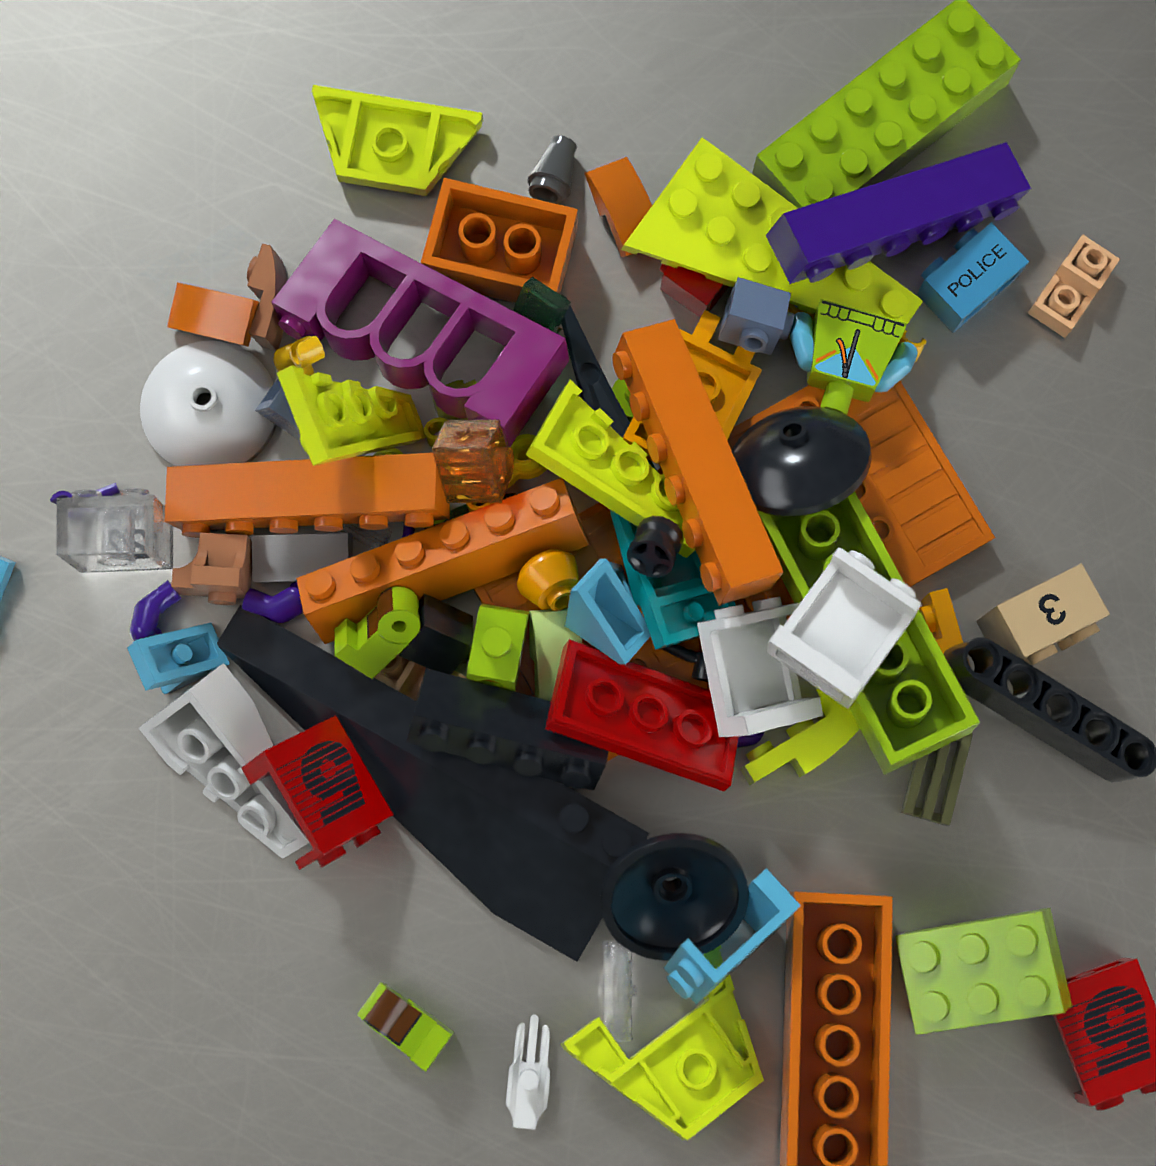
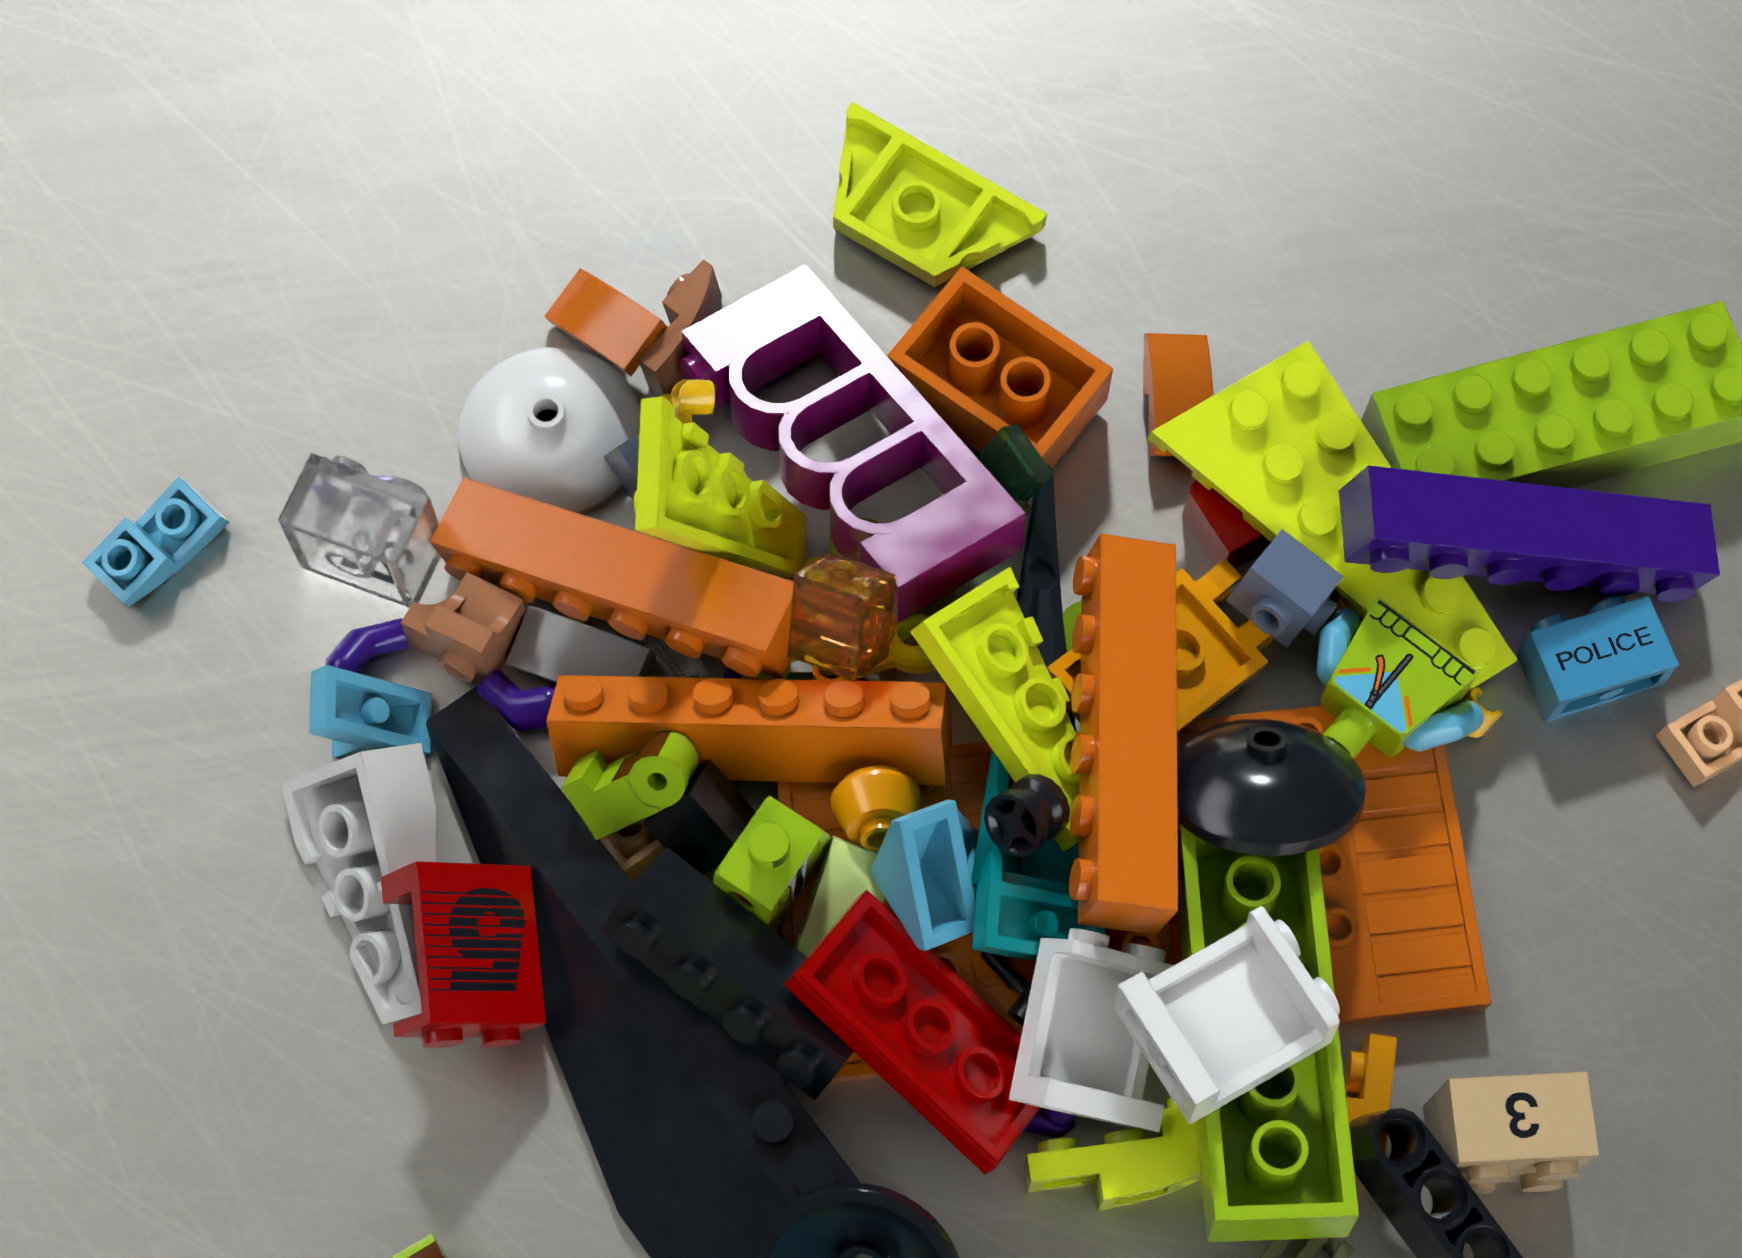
camera: 25 degrees right, 10 degrees down
dark grey cone [528,135,577,205] -> none

